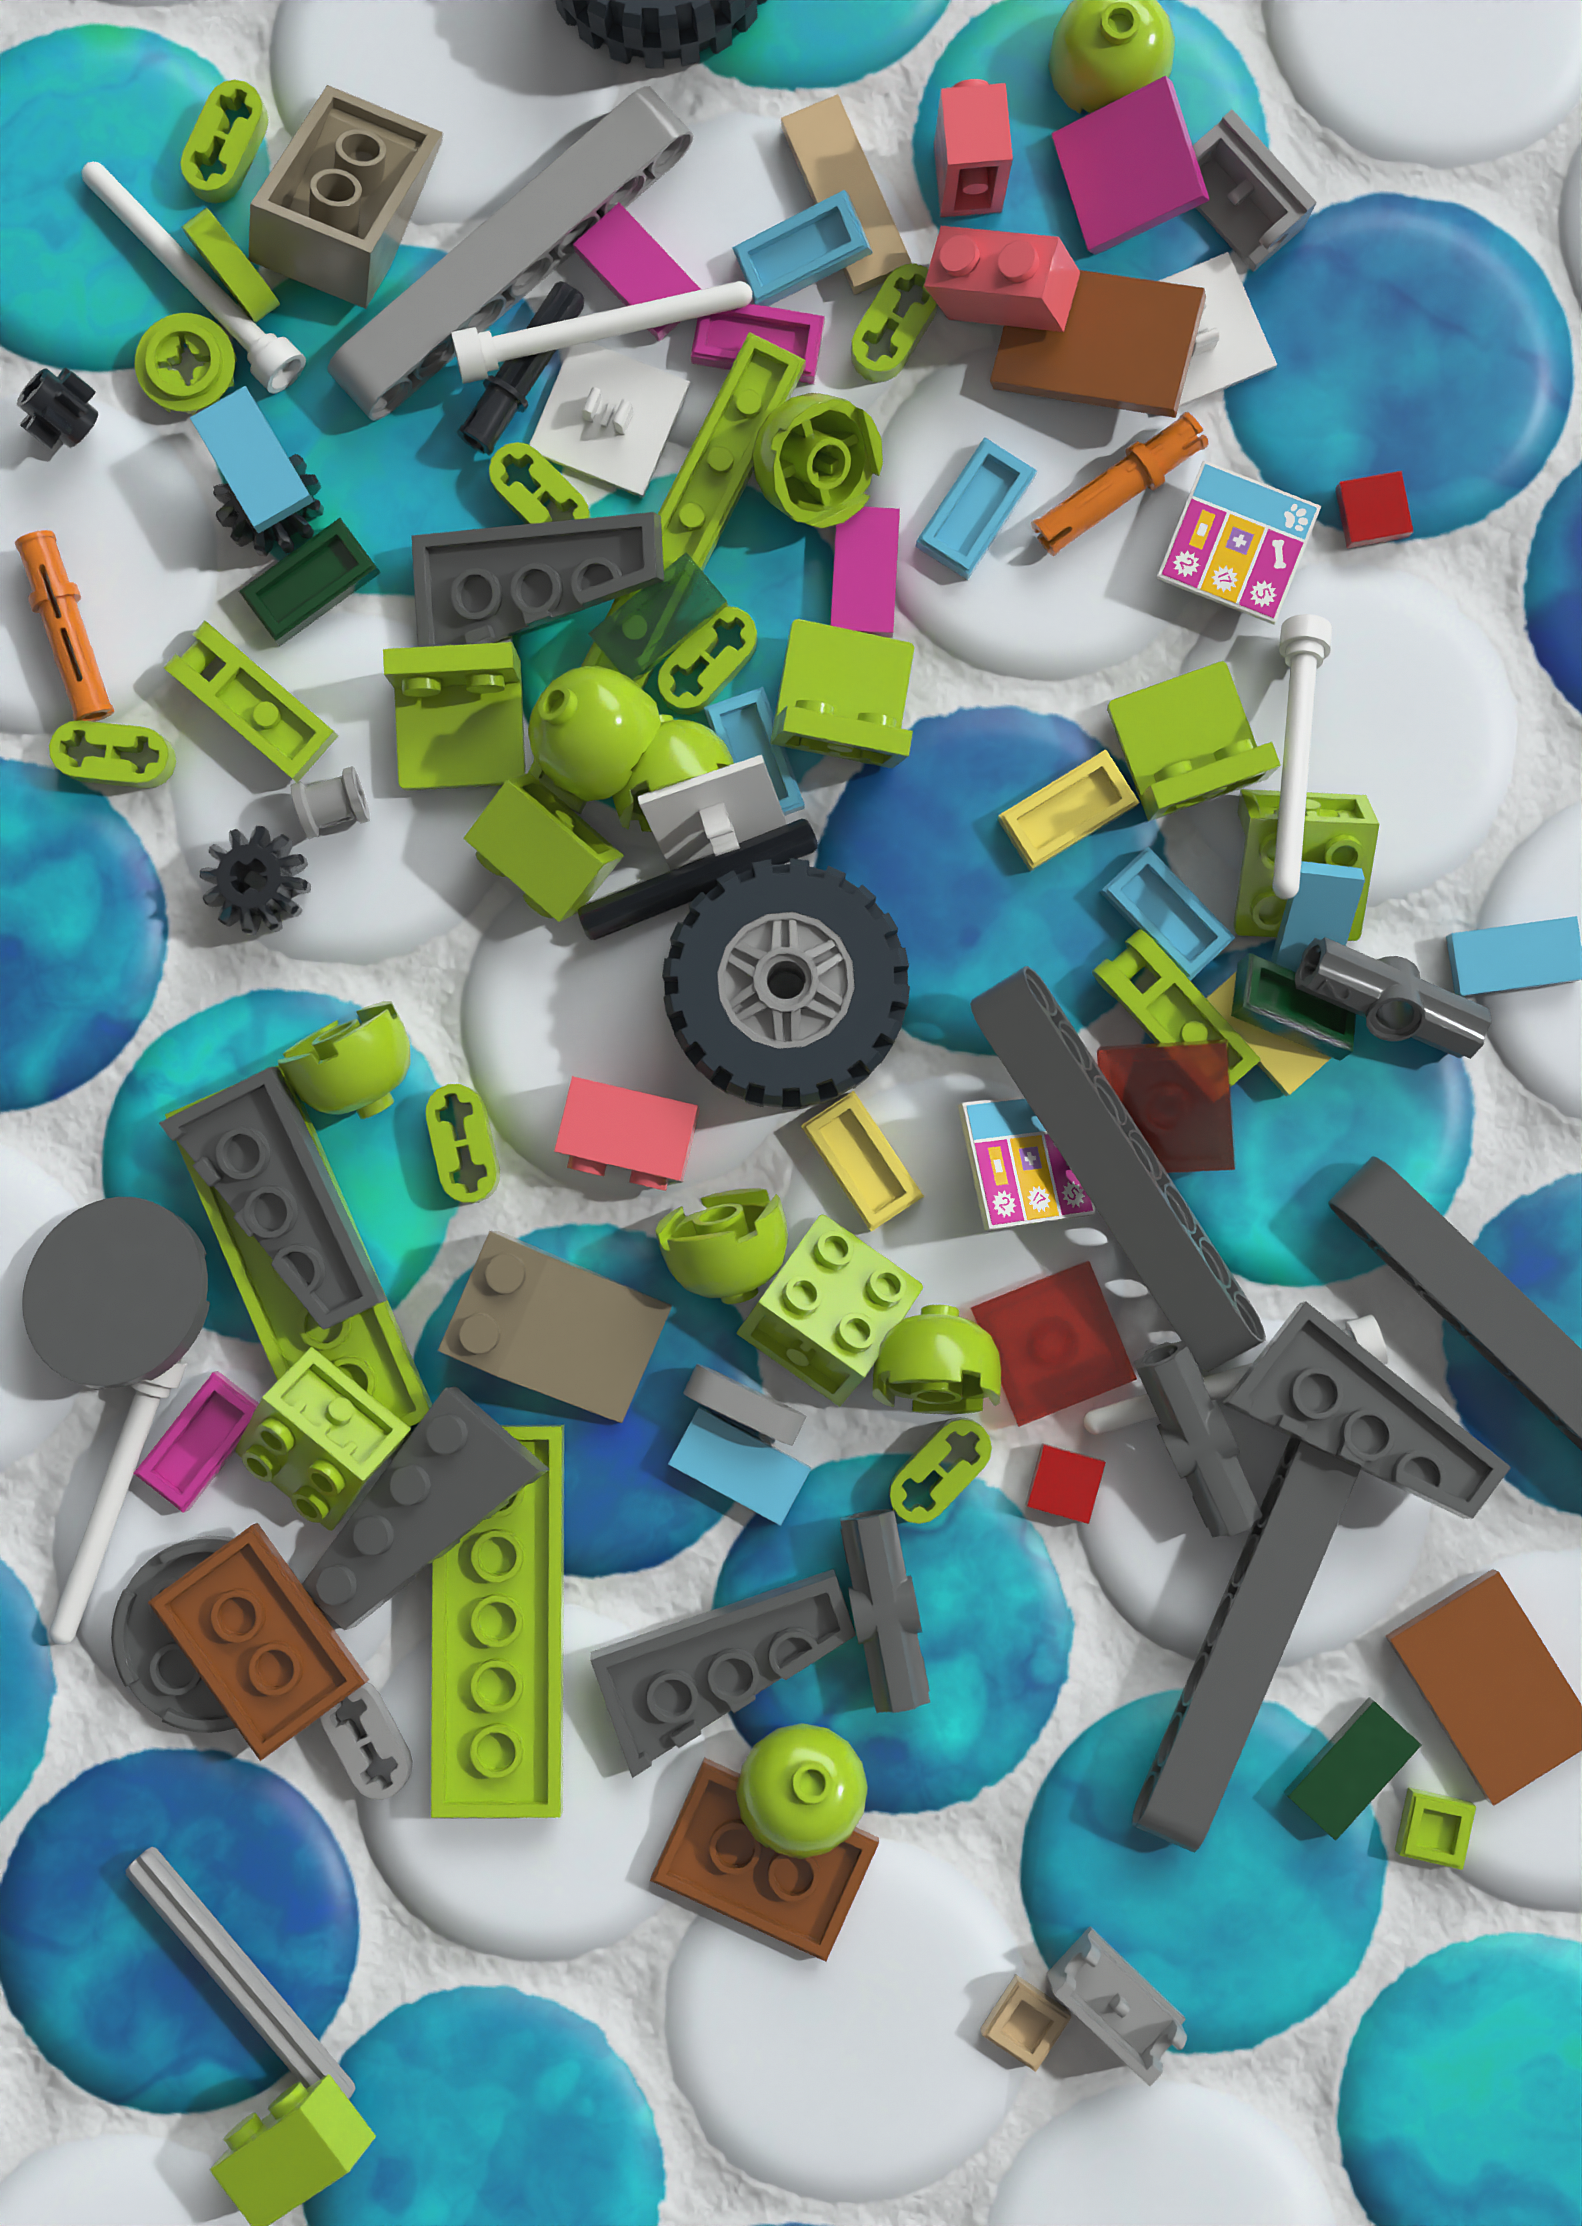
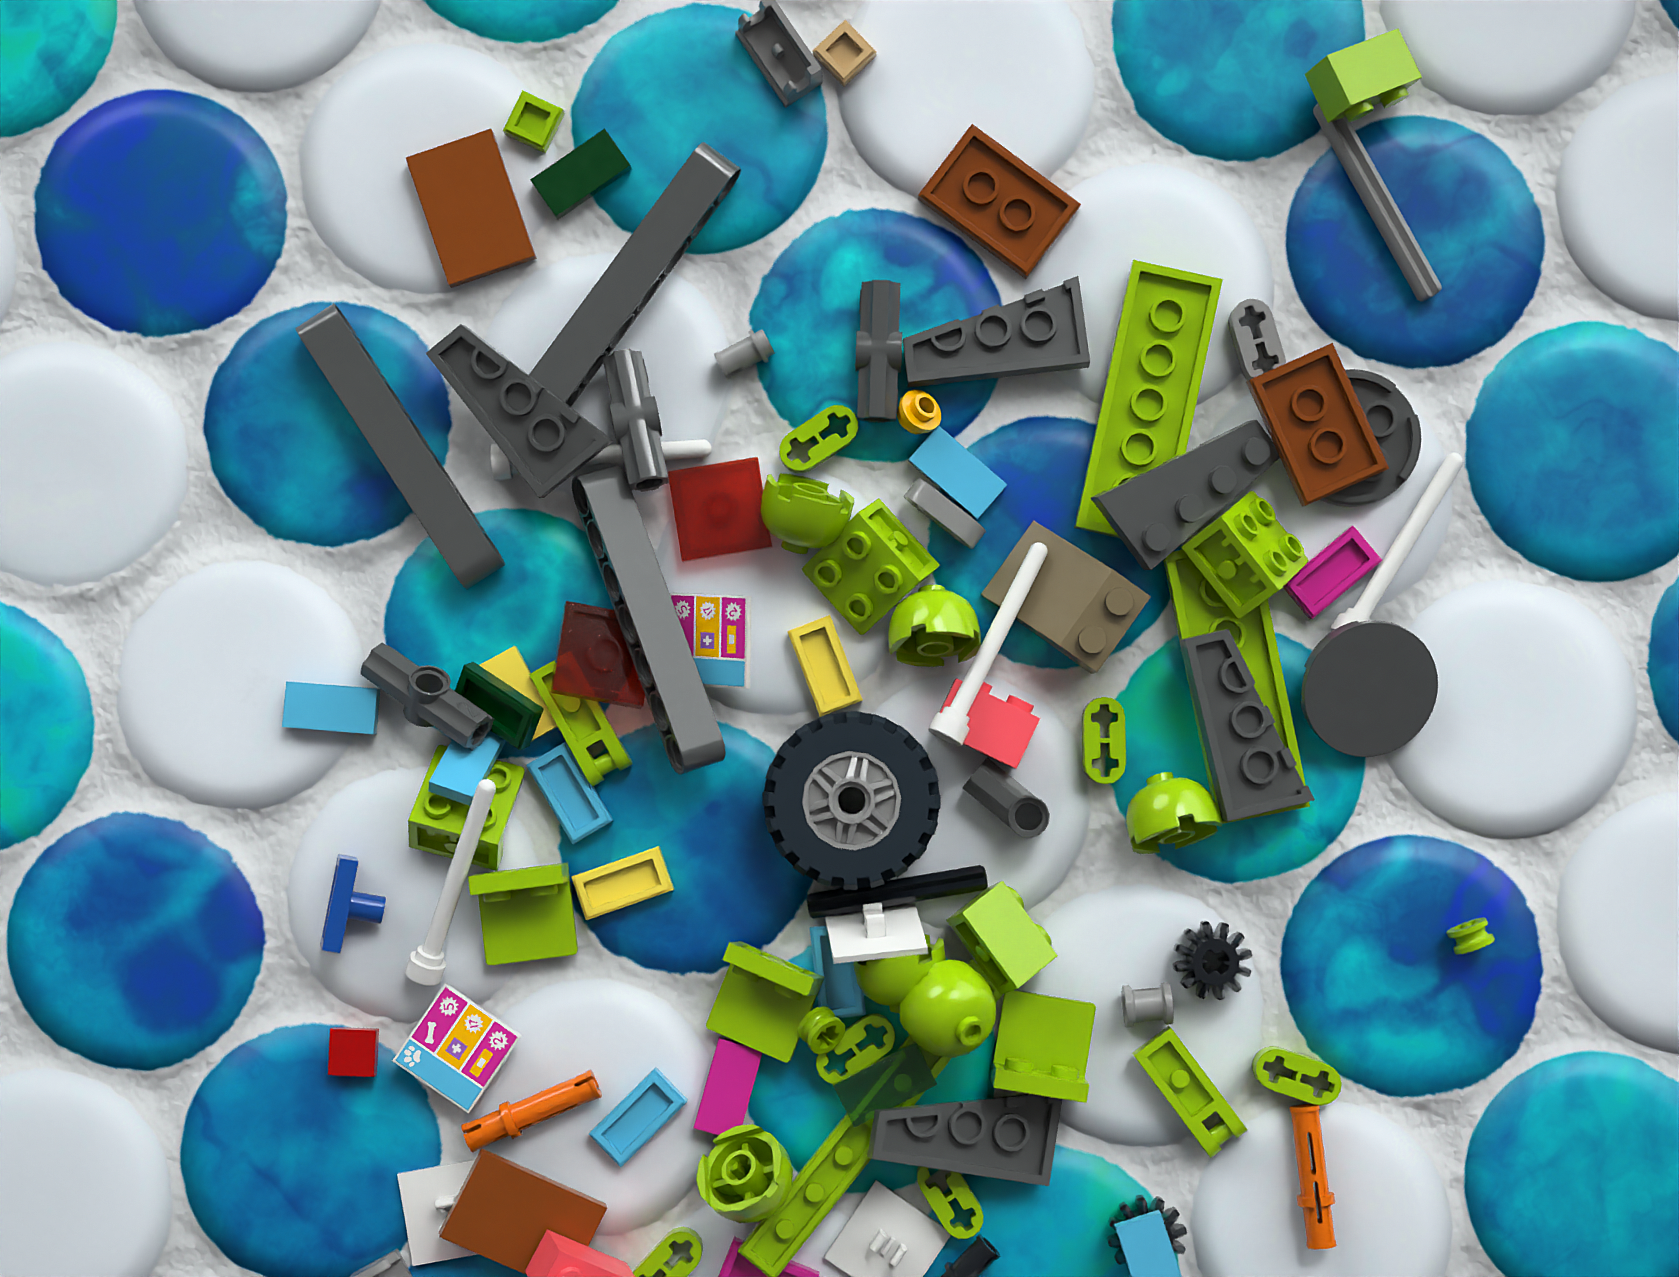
camera: 165 degrees left, 0 degrees up
dark green tile [238,518,380,646] -> none
lime cylinder [736,1723,868,1859] -> none
red tile [1025,1443,1106,1524] -> none
none -> blue tile [320,854,386,953]
none -> light grey pin [714,329,775,379]
none -> lime bush [798,1006,845,1054]
none -> yellow plate [897,389,941,434]
none -> white piece [928,542,1048,747]
none -> dark grey piece [962,757,1050,837]

